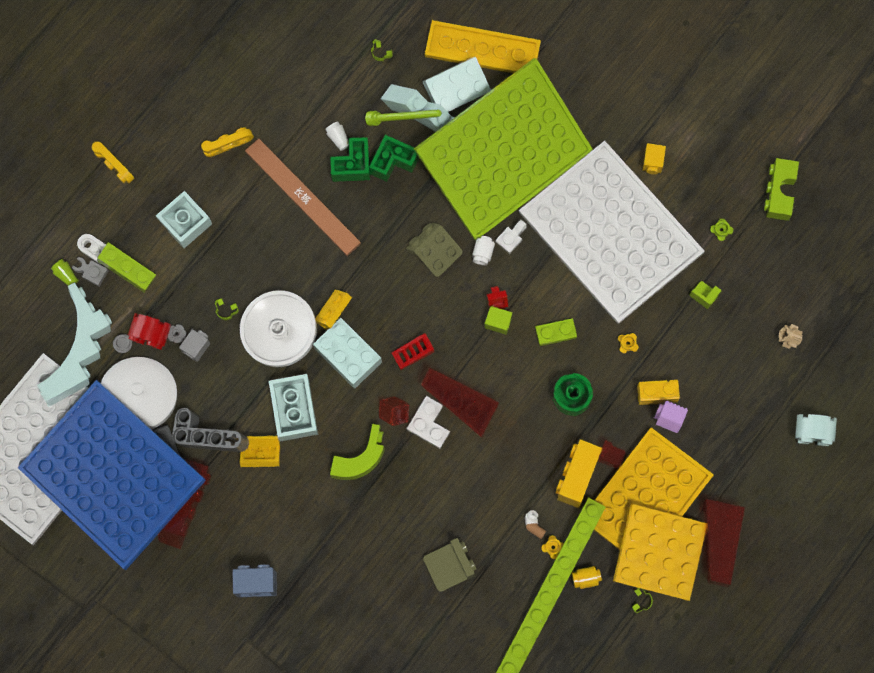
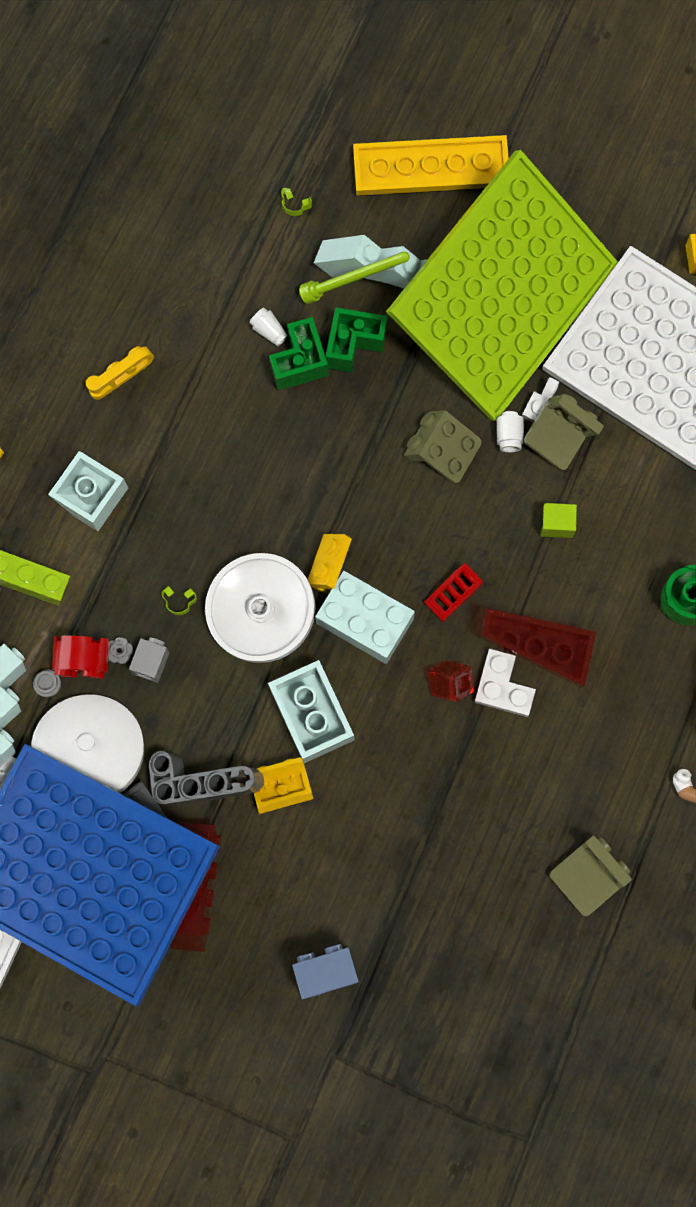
camera: 15 degrees left, 0 degrees up
nougat tile [245,139,361,256] -> none
lime arch [330,424,385,480] -> none
light aqua brick [422,57,491,112] -> none
red tile [487,286,508,309] -> none
lime plate [535,318,577,346] -> none
none -> olive bracket [524,394,604,470]

